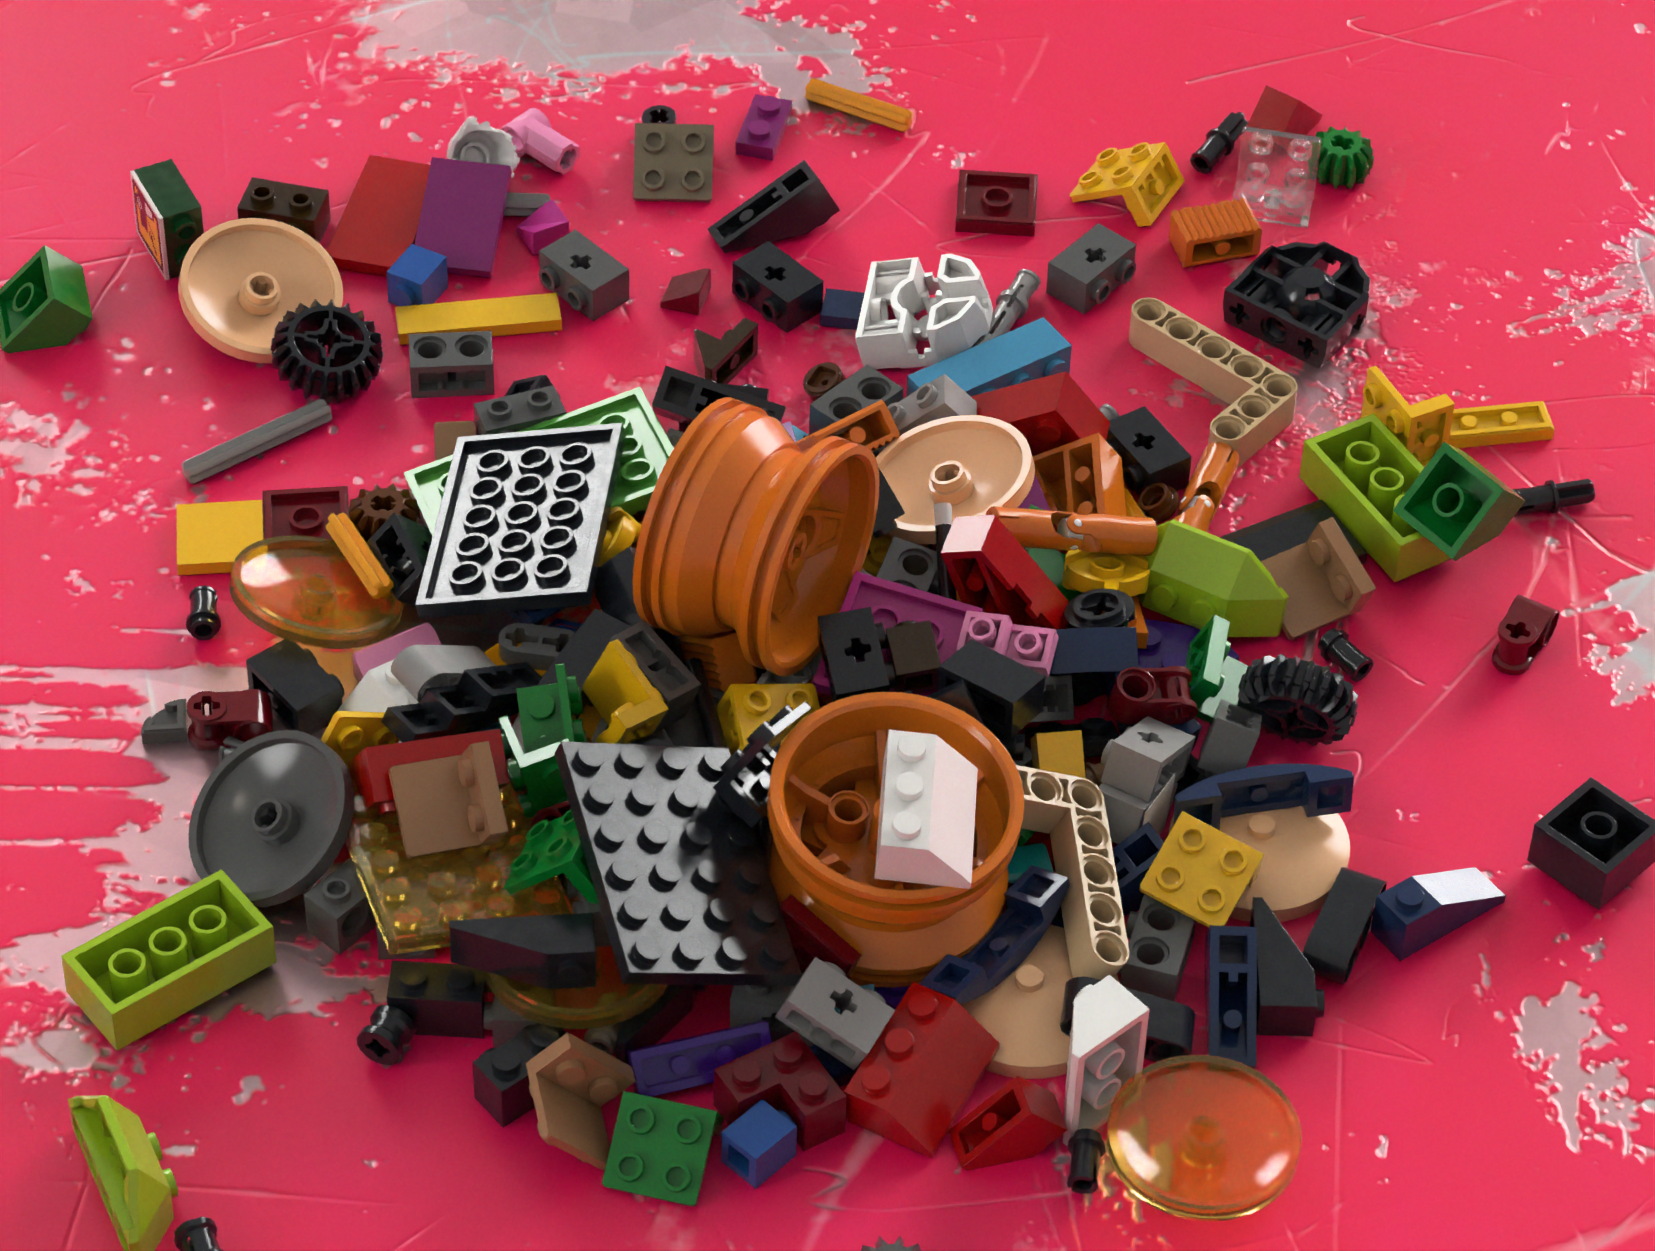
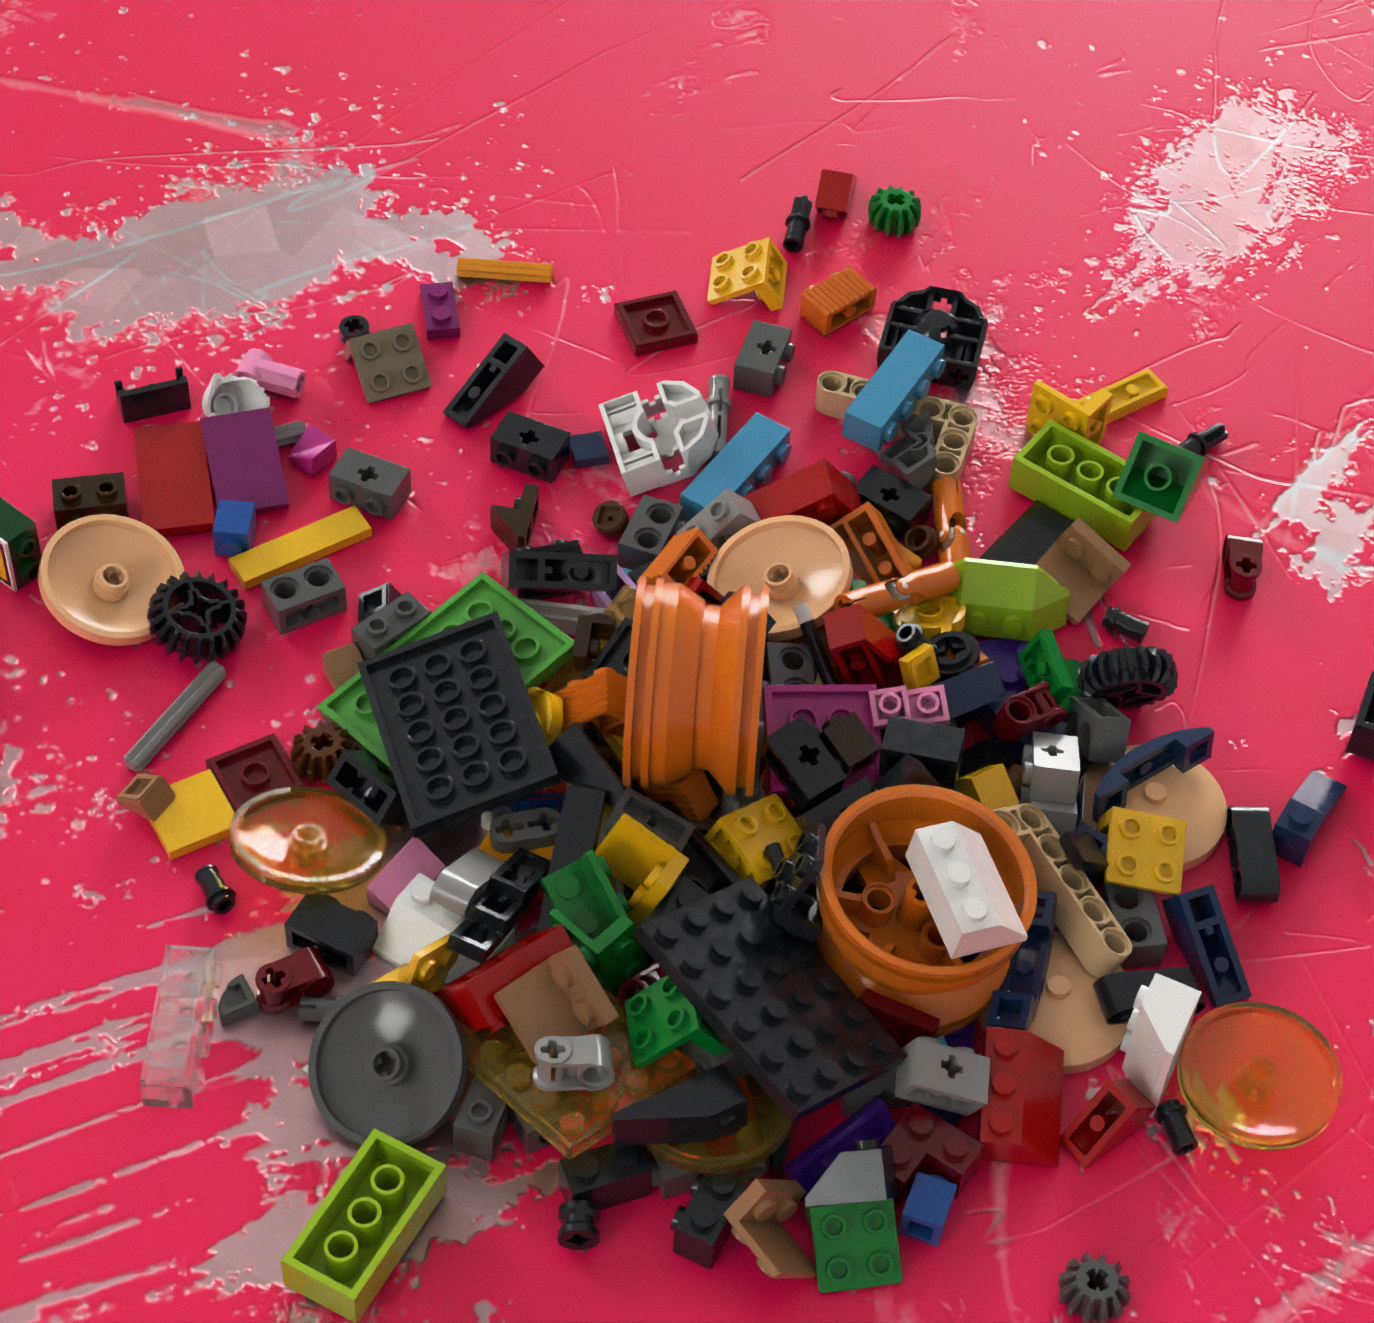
camera: 25 degrees left, 5 degrees up
light orange axle [326,512,394,600] -> none
dark red slope [660,268,711,315] -> none
clear bracket [1232,126,1322,228] -> none
black slope [1249,897,1325,1036] -> none
none -> hinge [114,367,191,423]
none -> medium nougat slope [115,774,176,821]
none -> clear brick [139,945,223,1109]
none -> light grey piece [532,1034,615,1093]
none -> slope [805,1138,898,1207]
none -> dark azure brick [842,329,946,452]
none -> dark grey slope [877,410,937,490]
none -> black pin [896,623,939,658]
none -> yellow tile [898,643,941,690]
none -> black tile [1059,831,1109,874]

